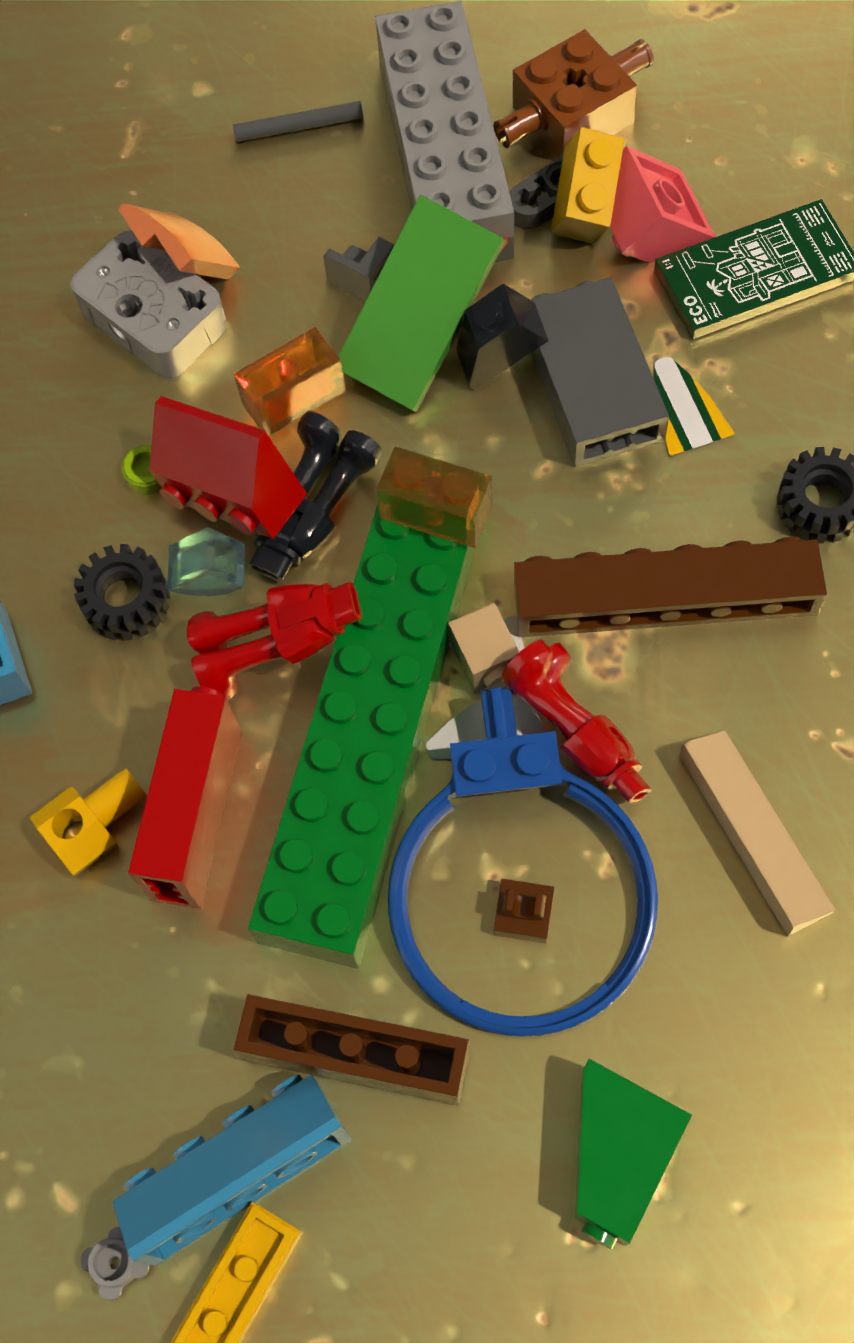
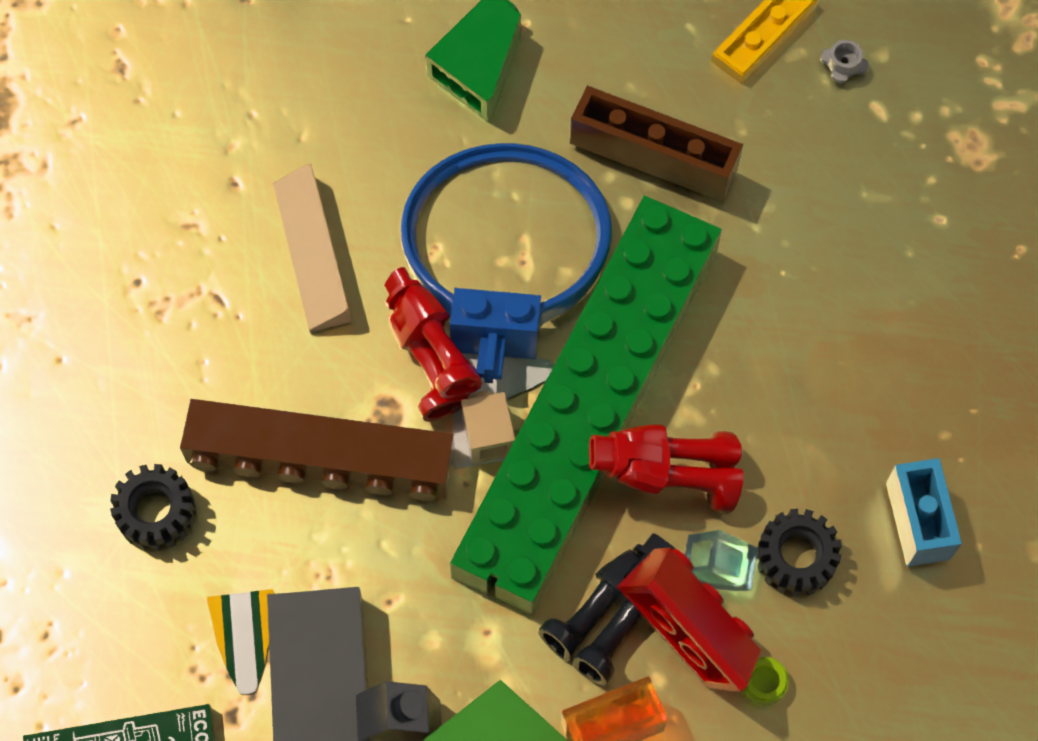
camera: 175 degrees left, 0 degrees up
yellow piece [29,768,147,877] -> none
dark azure slope [112,1074,352,1266] -> none
red brick [128,686,242,909] -> none
clear orange brick [376,446,493,548] -> none
reddish brown tile [493,879,554,944] -> none

